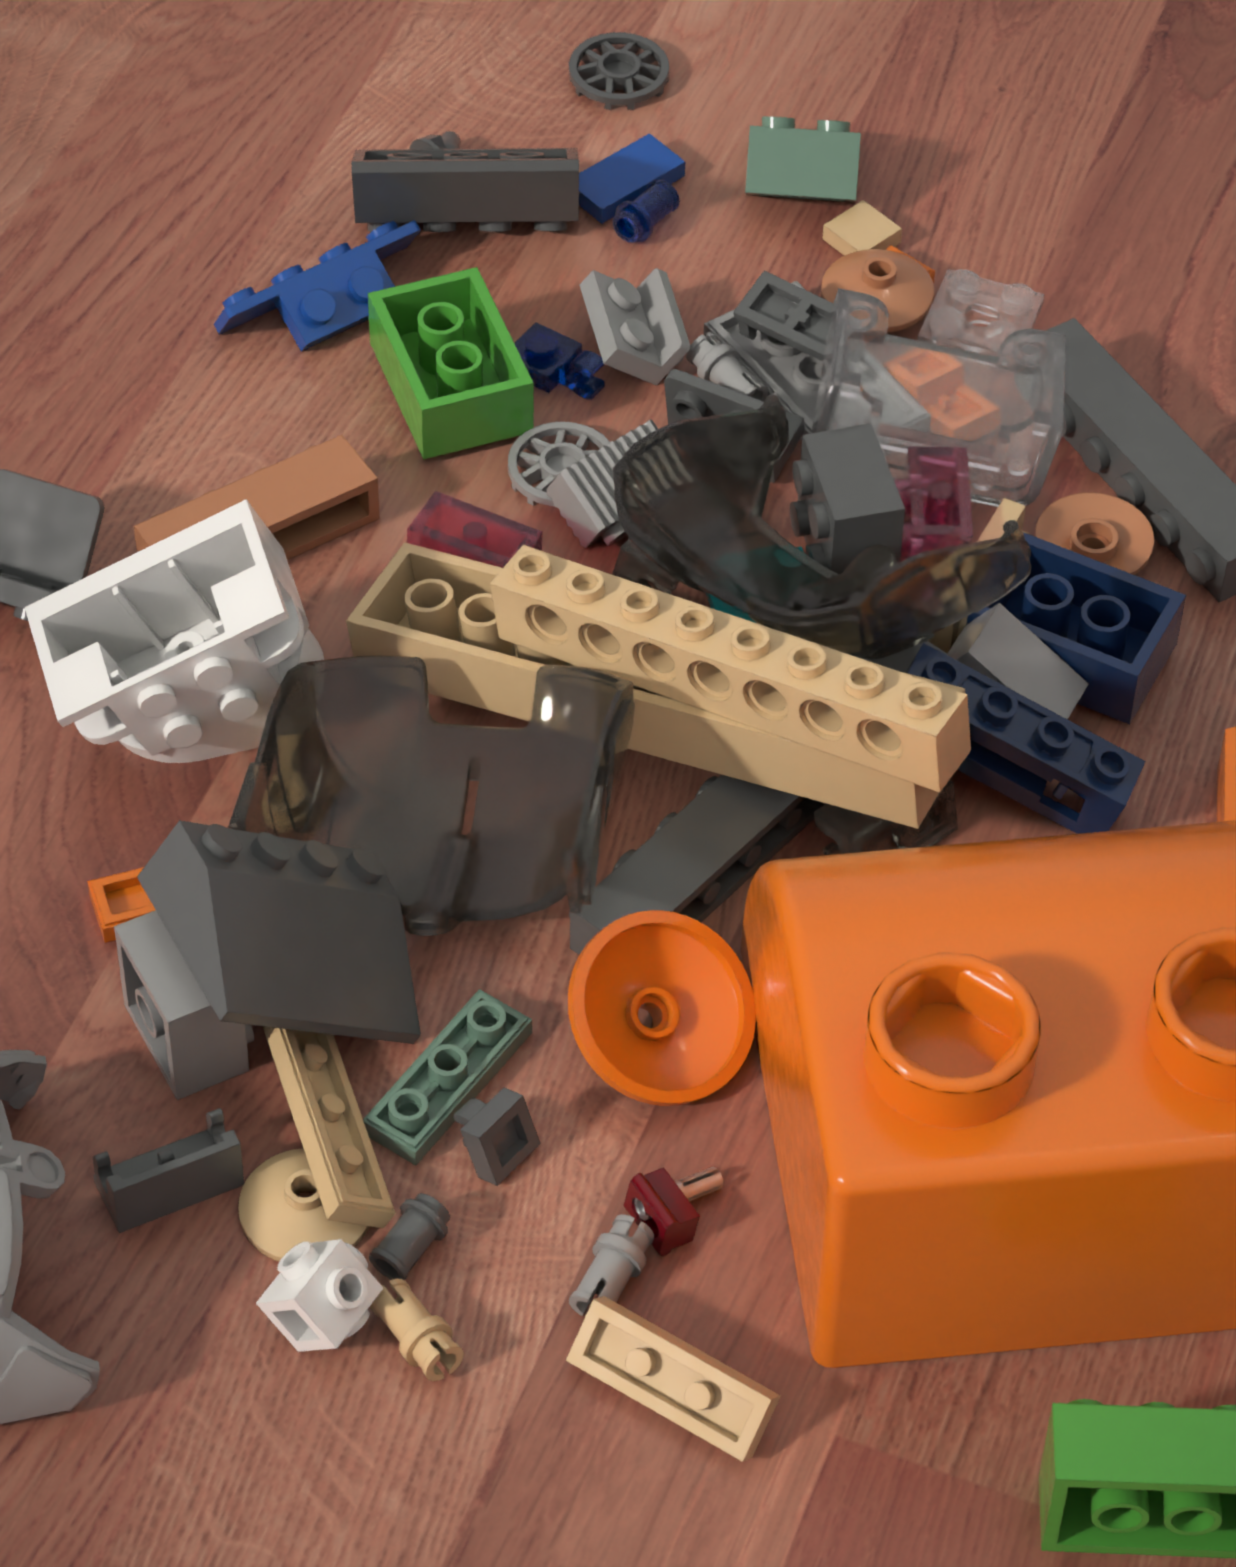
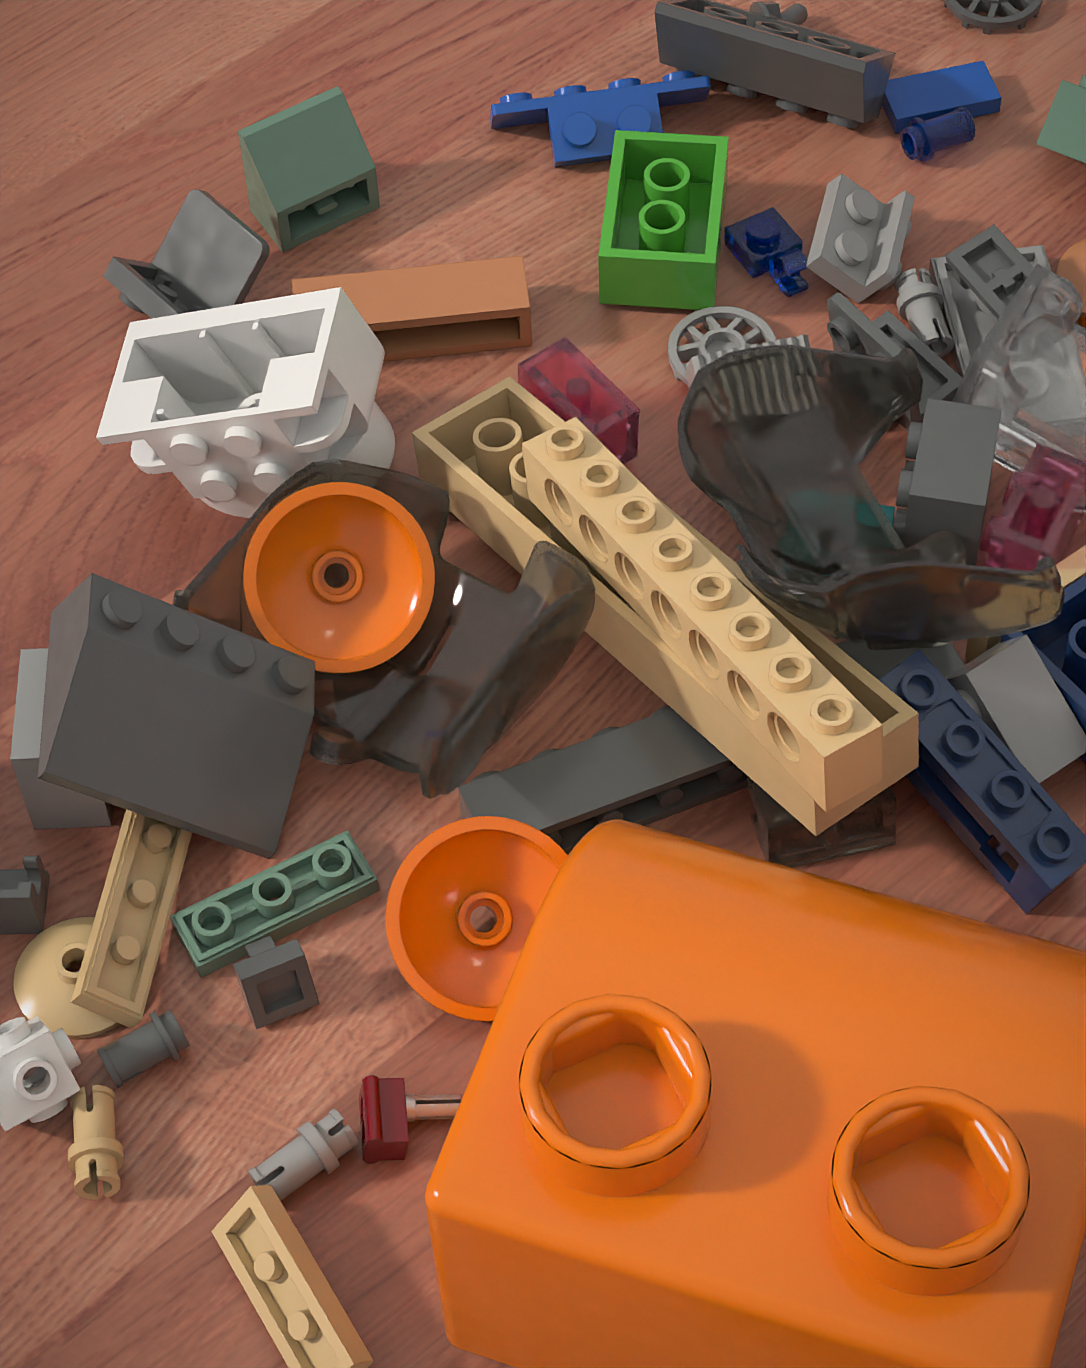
camera: 30 degrees right, 5 degrees up
none -> sand green slope [238,86,380,252]
none -> orange dish [243,482,435,673]

